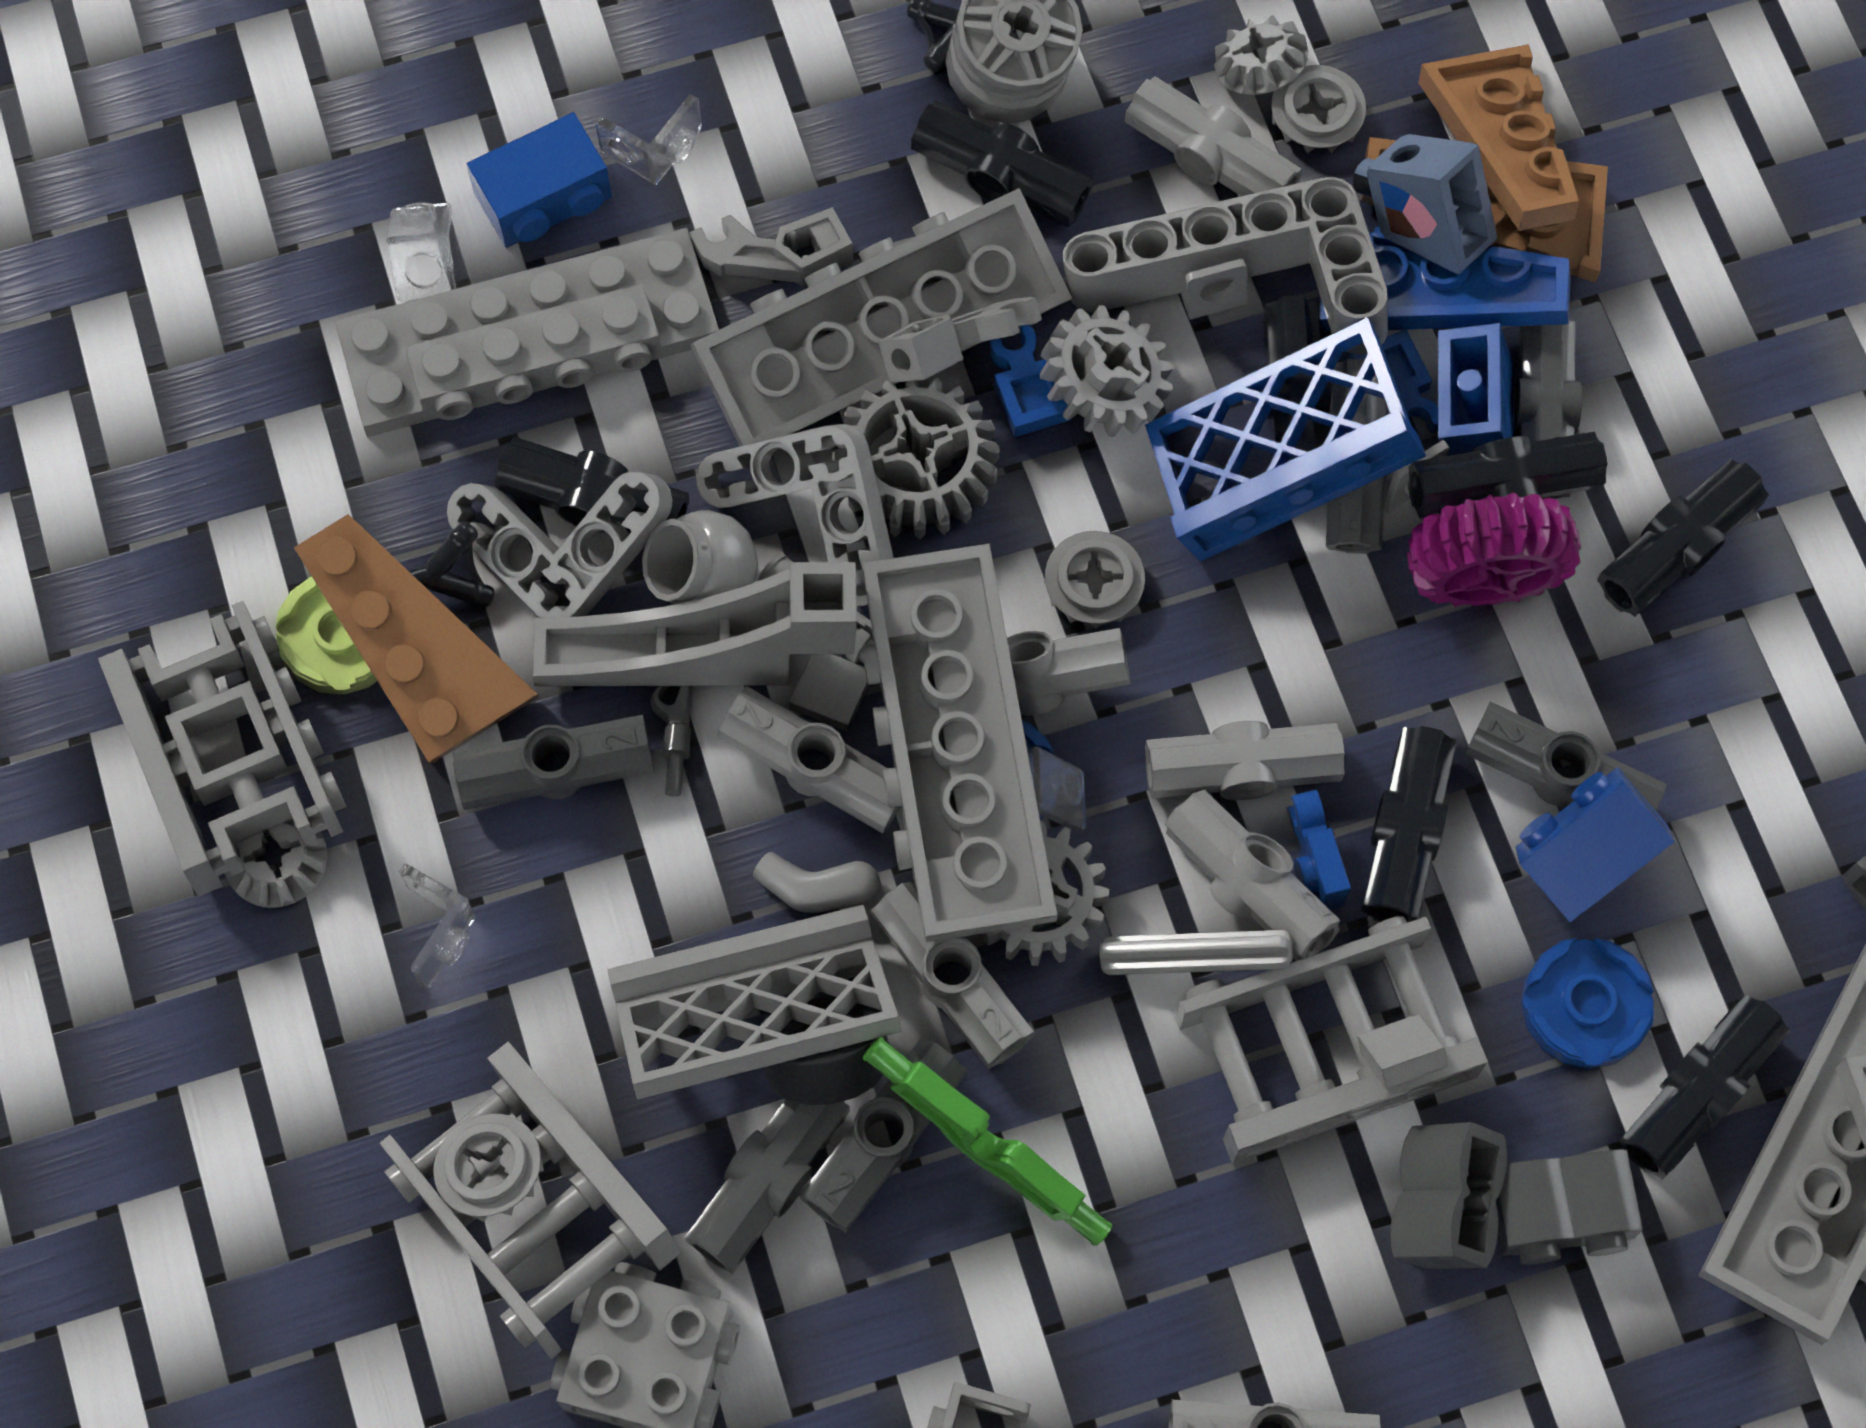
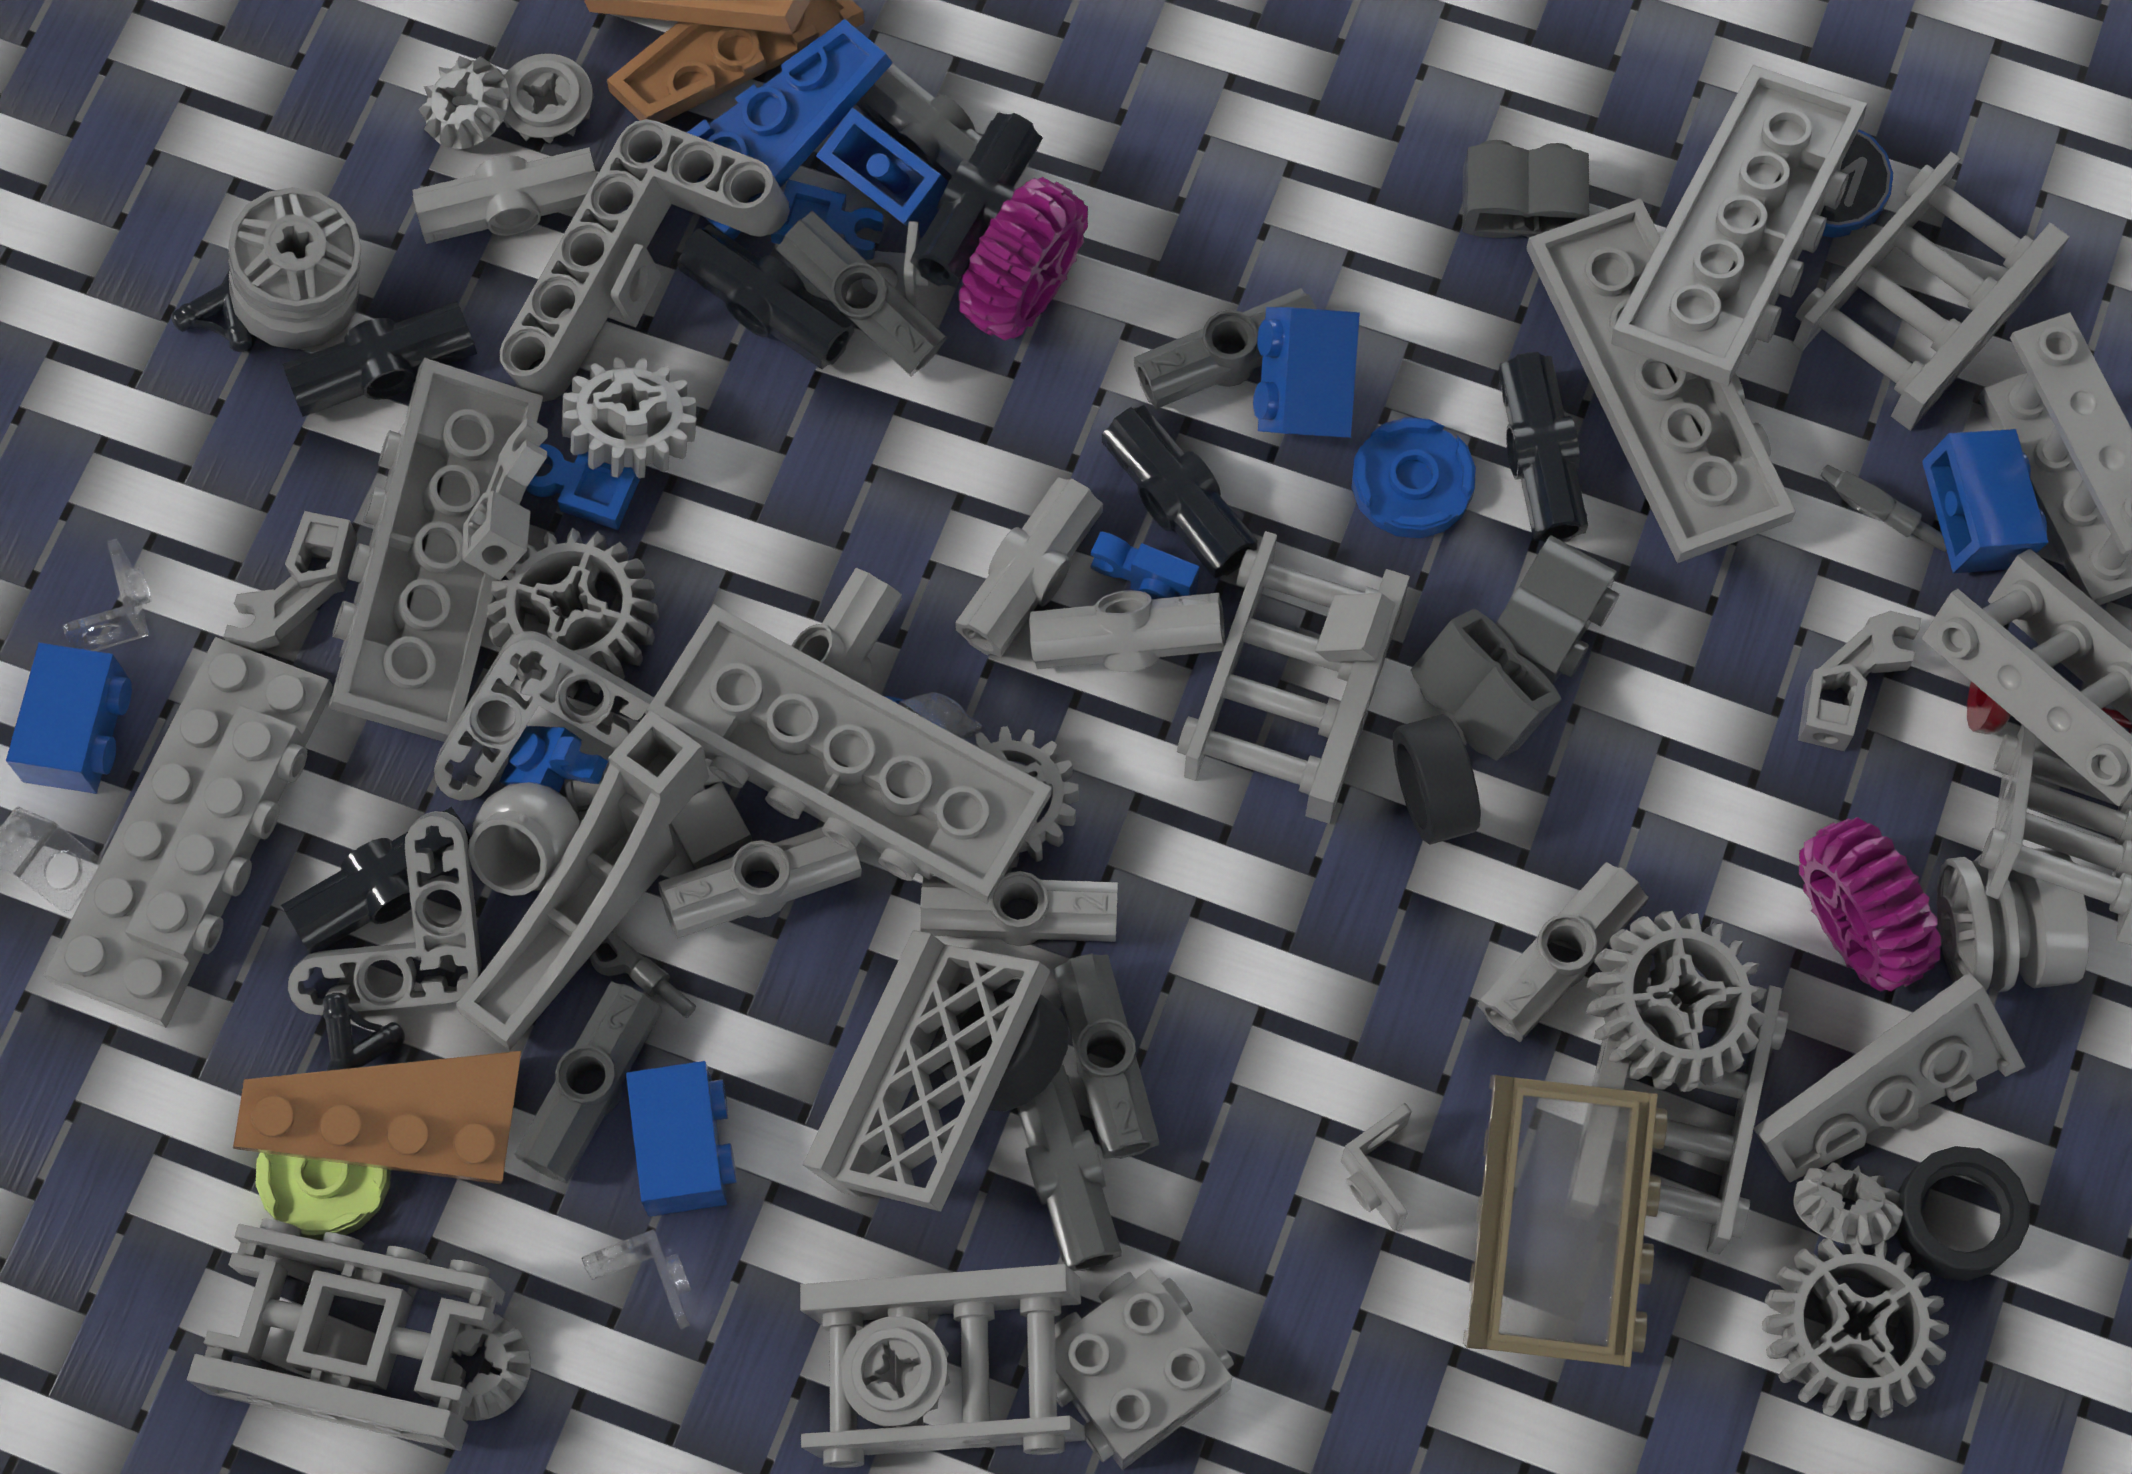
camera: 50 degrees left, 0 degrees up
light grey arm [753,852,881,913] -> none
bright green piece [863,1037,1112,1246] -> none
light grey gear [1044,531,1145,629] -> none
light grey axle [1100,930,1293,975] -> none
blue fence [1145,317,1426,562] -> none
sand blue torso [1353,134,1498,274] -> none
black piece [1597,459,1769,617] -> none
none -> blue plate [499,726,608,793]
none -> blue brick [626,1061,737,1217]
none -> black tyre [1393,714,1481,845]

